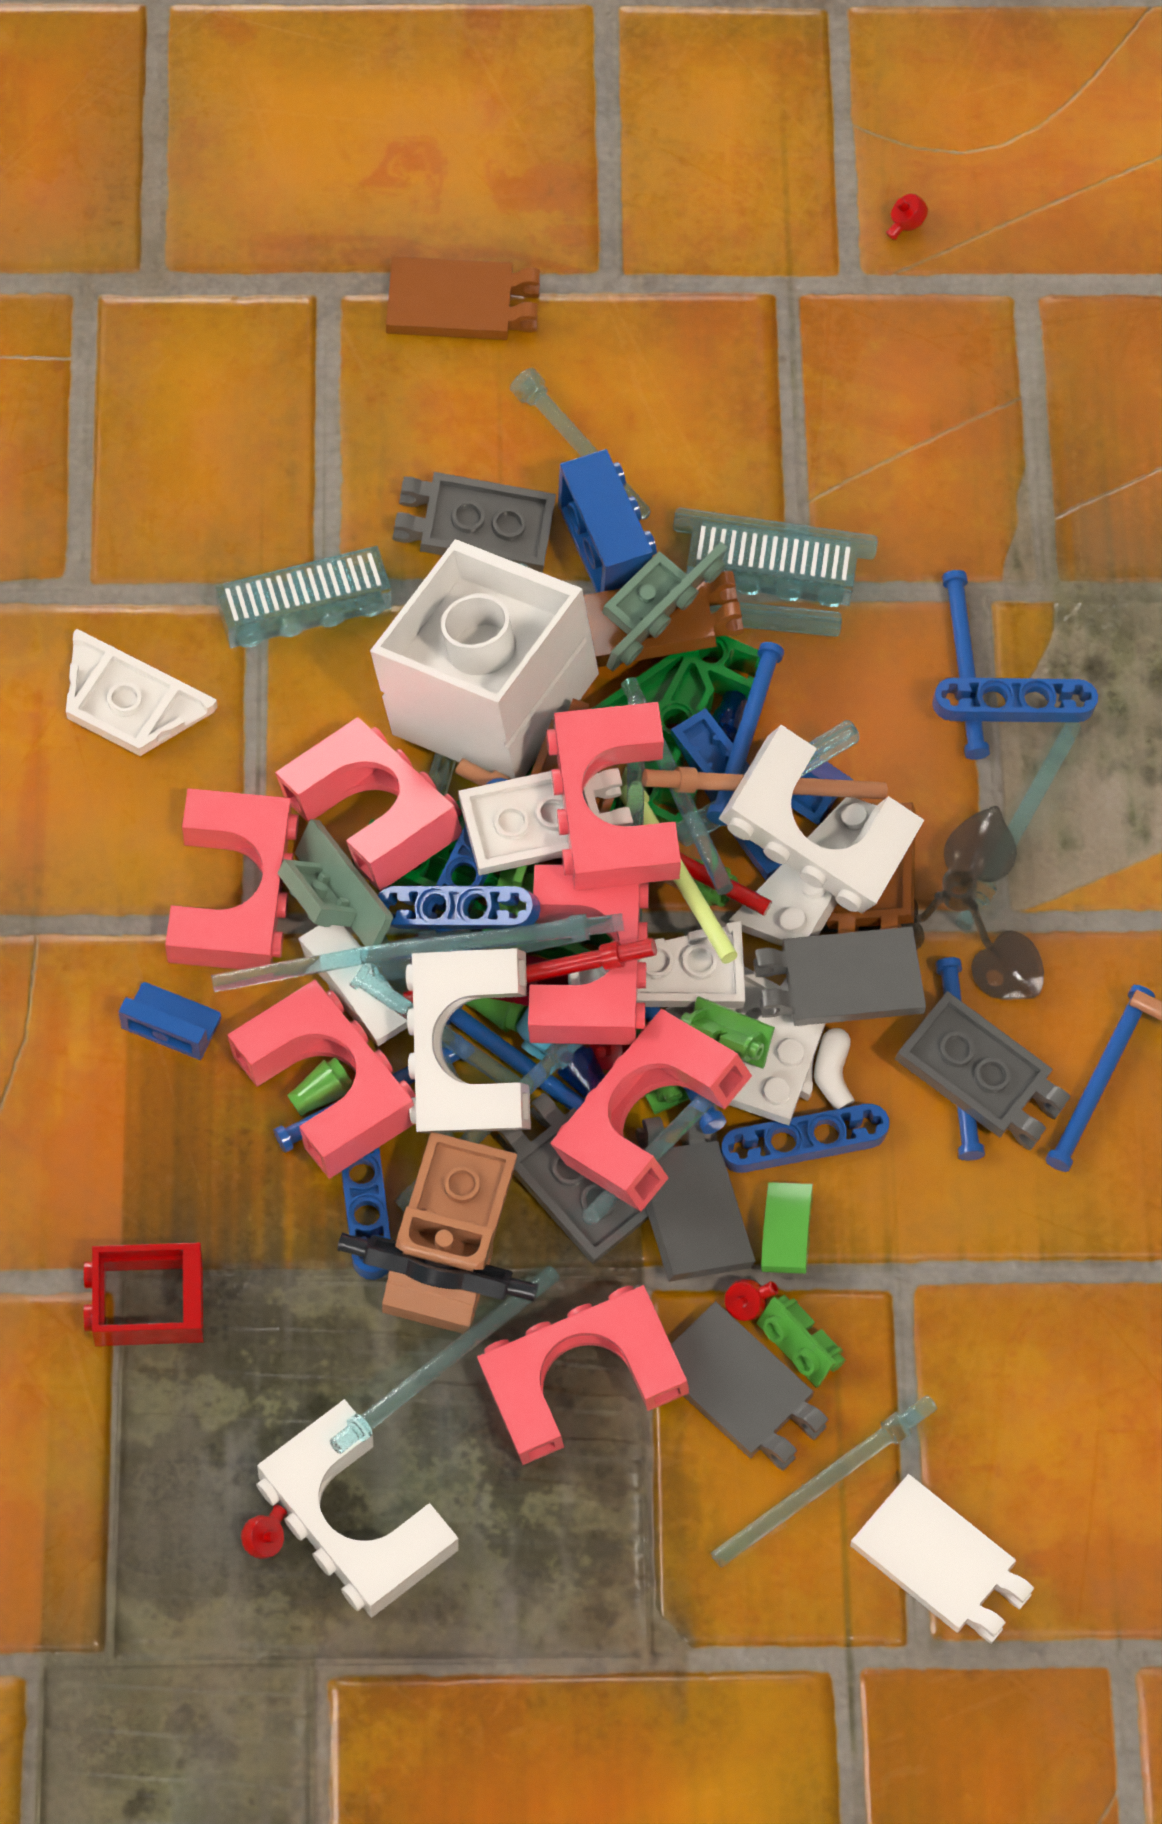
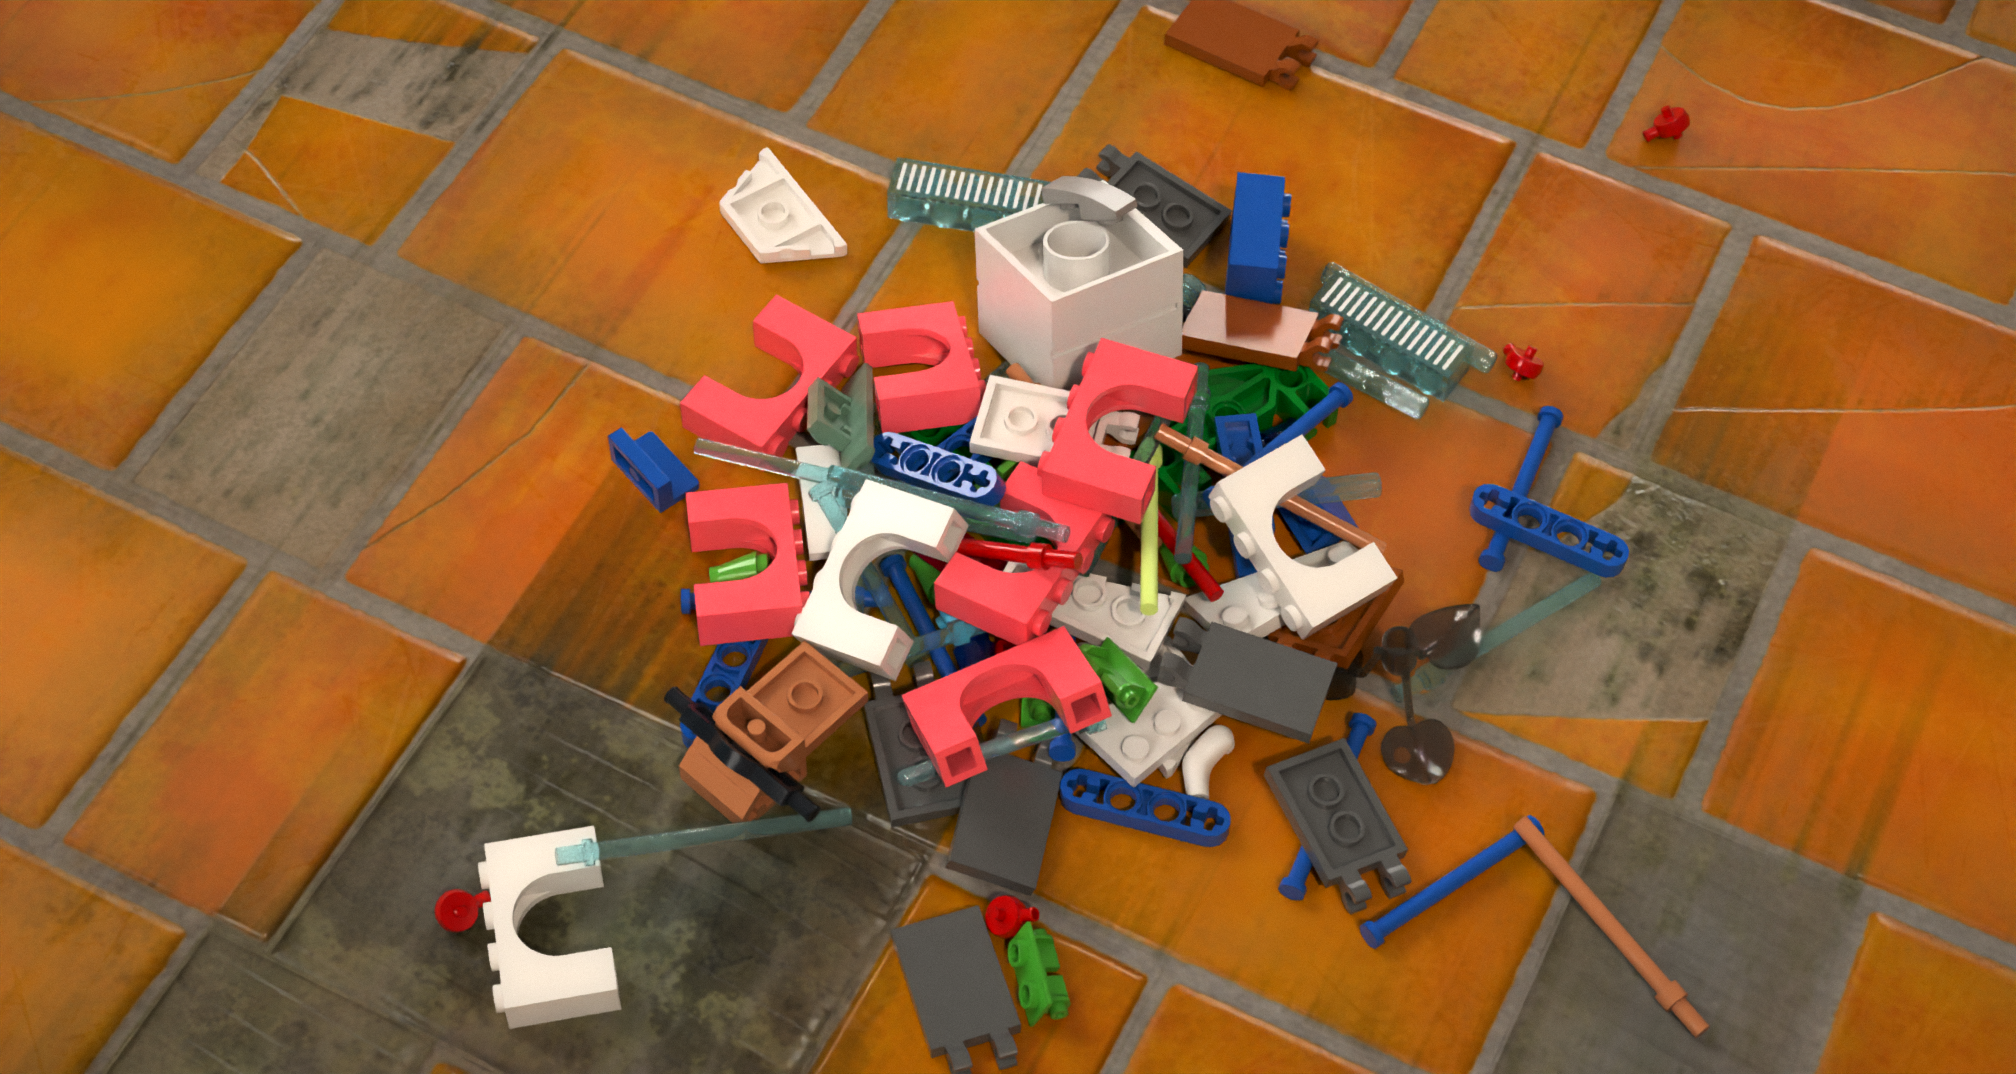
camera: 30 degrees right, 10 degrees down
red window [83,1242,204,1346] -> none
coral arch [477,1285,689,1465] -> none
clear light blue piece [510,368,651,520] -> none
sand green bracket [602,541,728,672] -> none
bright green slope [761,1182,813,1274] -> none
none -> light grey slope [1041,176,1137,225]
none -> red piece [1503,344,1544,382]

